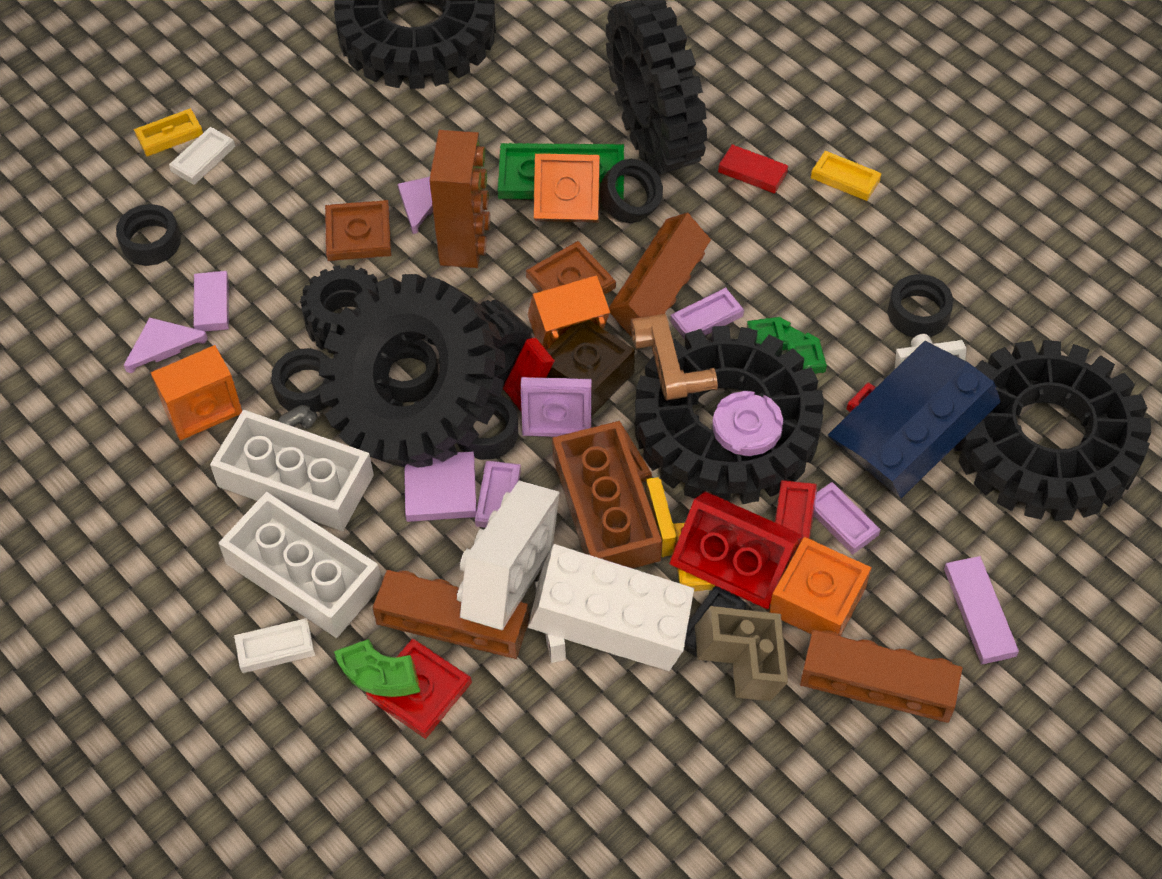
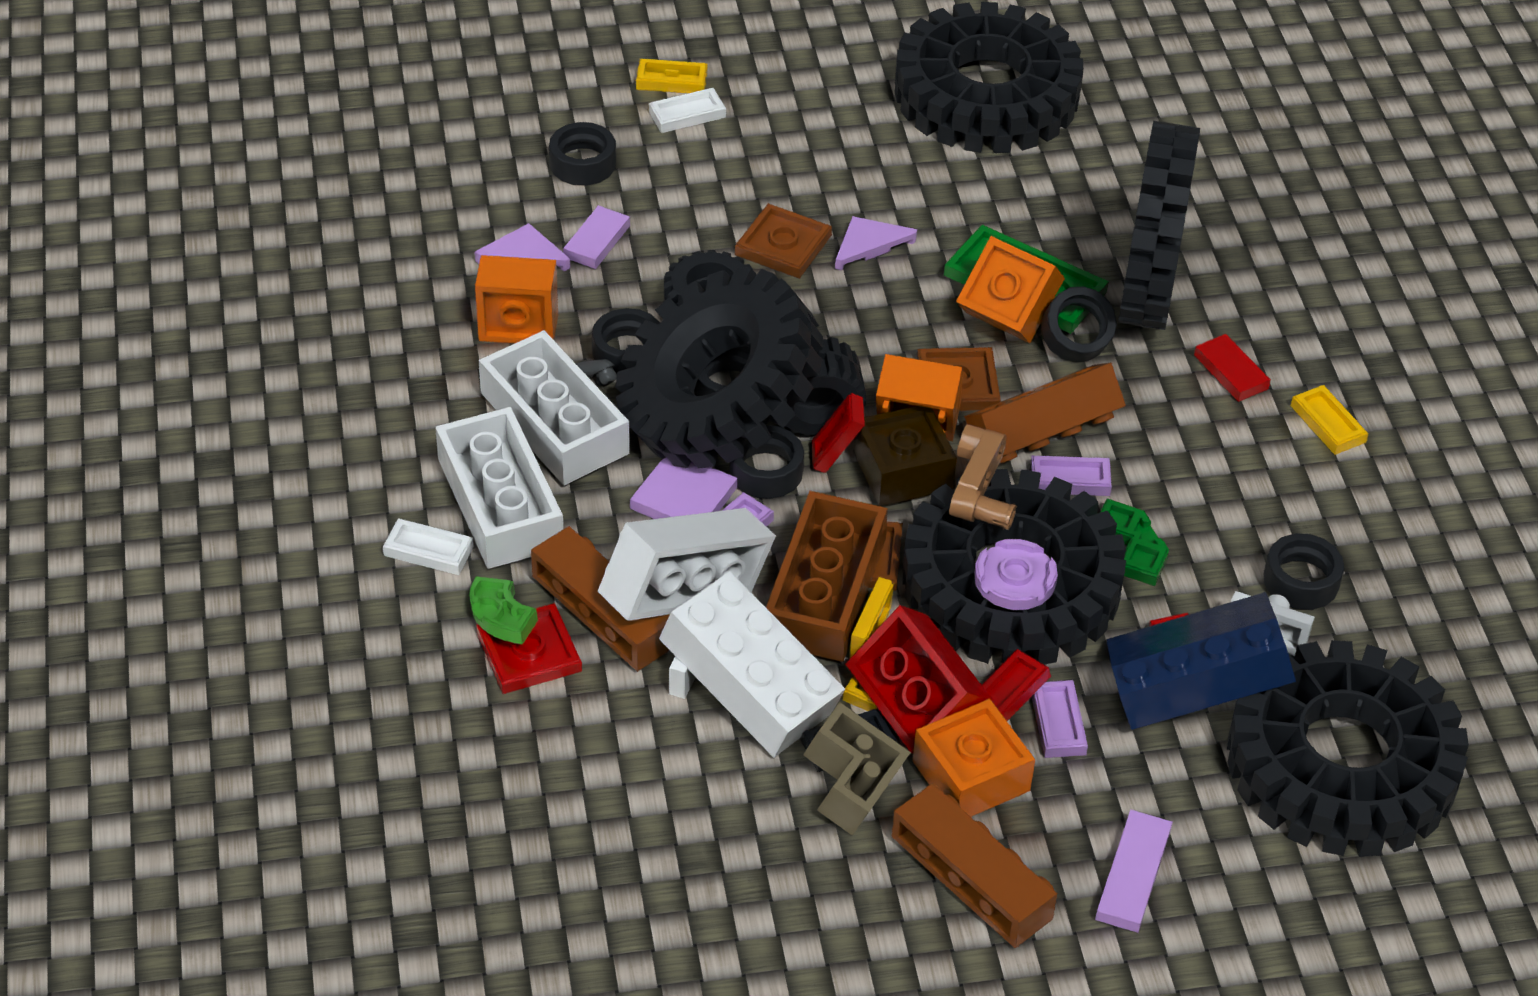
camera: 30 degrees right, 10 degrees down
dark orange brick [429,130,491,268] -> none
lavender tile [521,377,591,437] -> none

